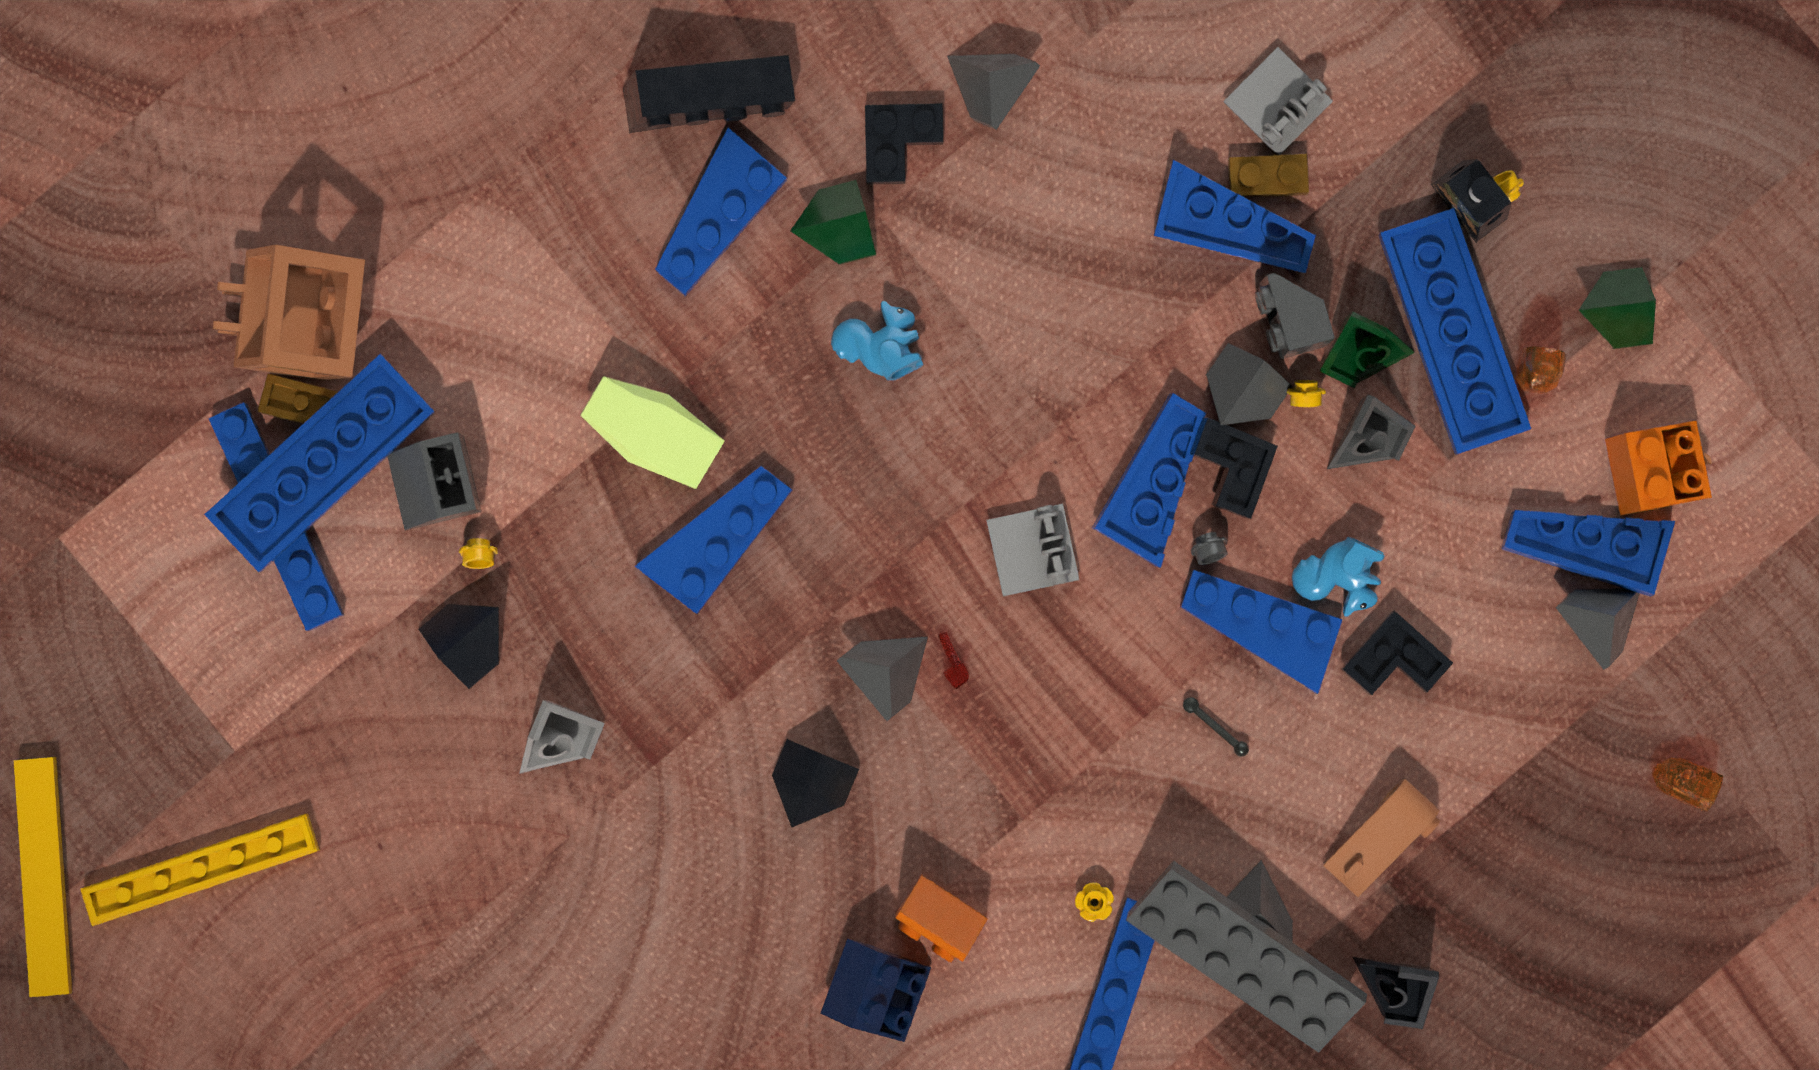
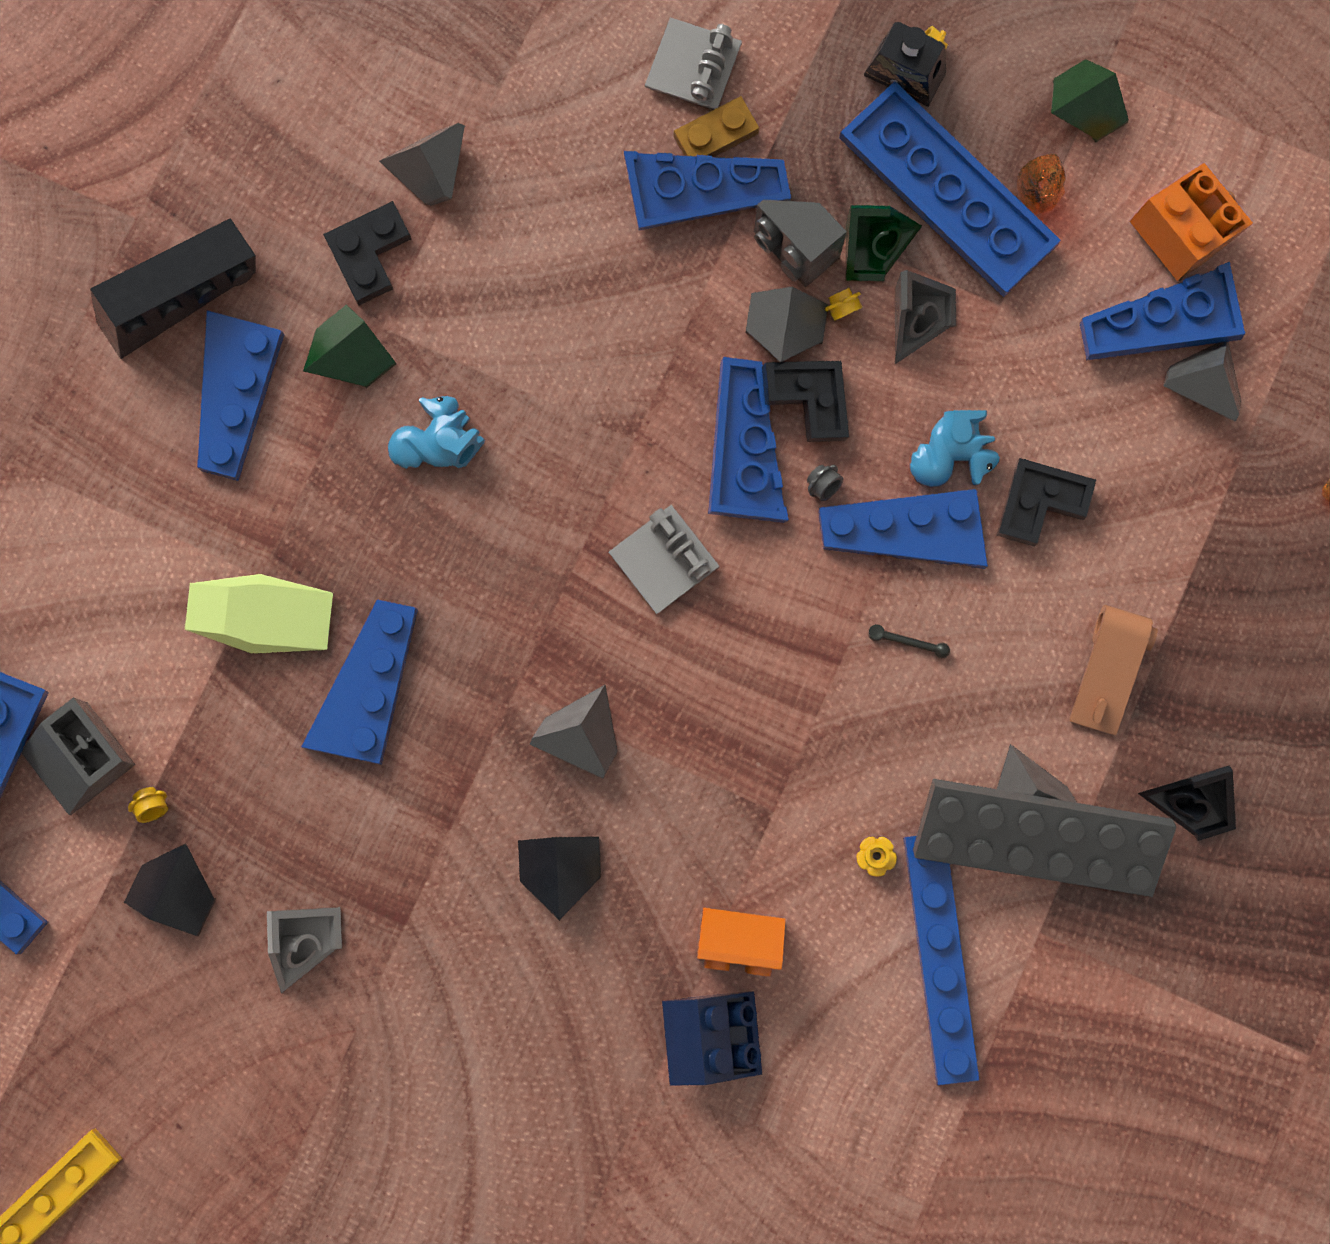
camera: 20 degrees left, 5 degrees down
clear red hand [938,632,969,689] -> none

